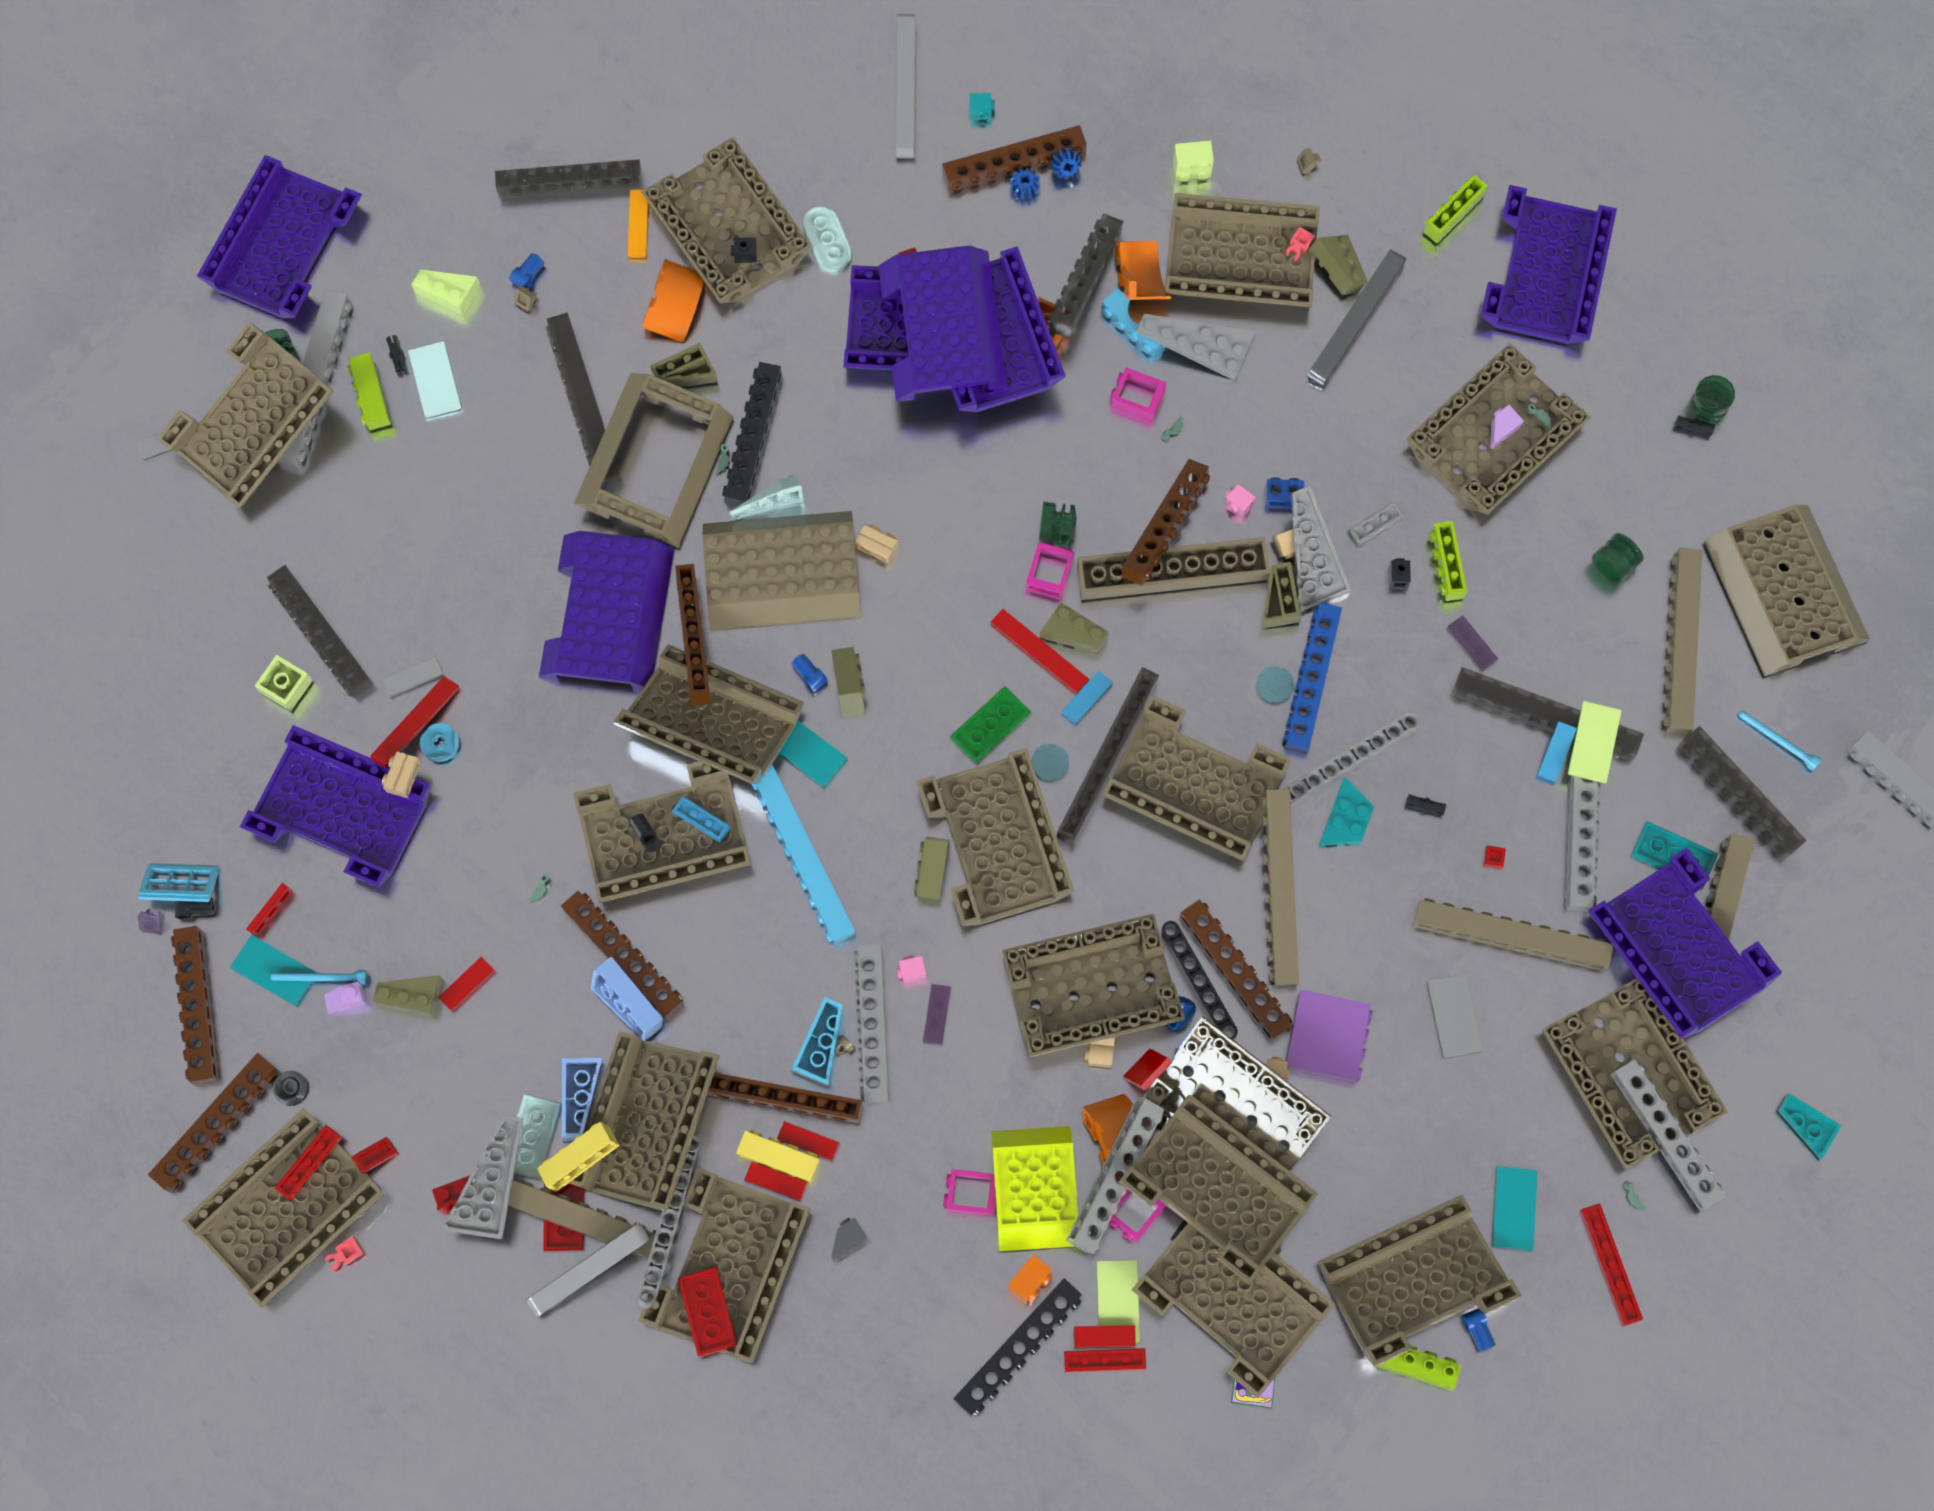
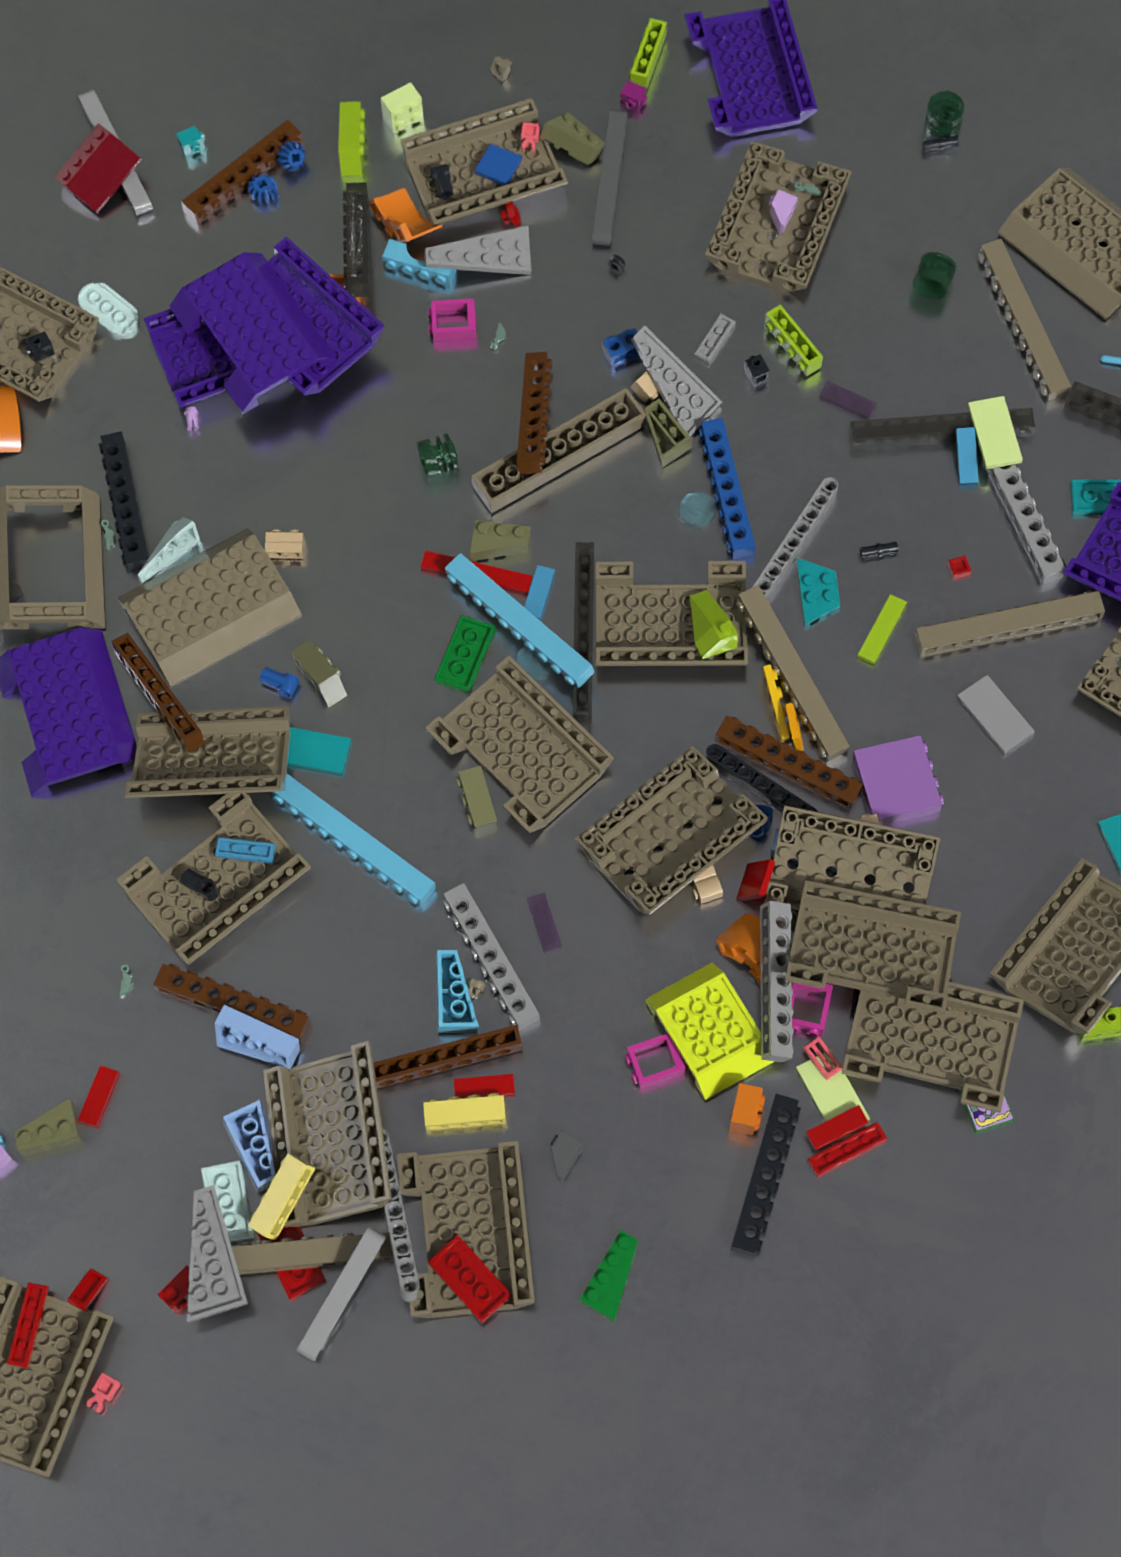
camera: 25 degrees left, 5 degrees down
olive wedge [650,343,718,387] -> none
red tile [744,1162,807,1202] -> none
bright pink brick [896,955,926,984] -> none
dark pink window [1026,542,1075,599] -> none
bright pink brick [1225,484,1256,517] -> none
none -> dark red slope [54,123,142,213]
none -> lavender pin [184,407,199,431]
none -> lime wedge [338,102,365,176]
none -> black piece [430,164,454,200]
none -> medium azure brick [445,553,594,688]
none -> blue tile [475,144,522,186]
none -> red tile [500,201,522,226]
none -> green wing [579,1230,638,1322]
none -> black bush [608,255,626,272]
none -> magenta brick [620,80,648,111]
none -> lime wedge [690,590,738,659]
none -> yellow wing [763,664,791,742]
none -> light orange tile [785,703,804,752]
none -> coral tile [803,1036,843,1081]
none -> lime tile [857,594,907,665]

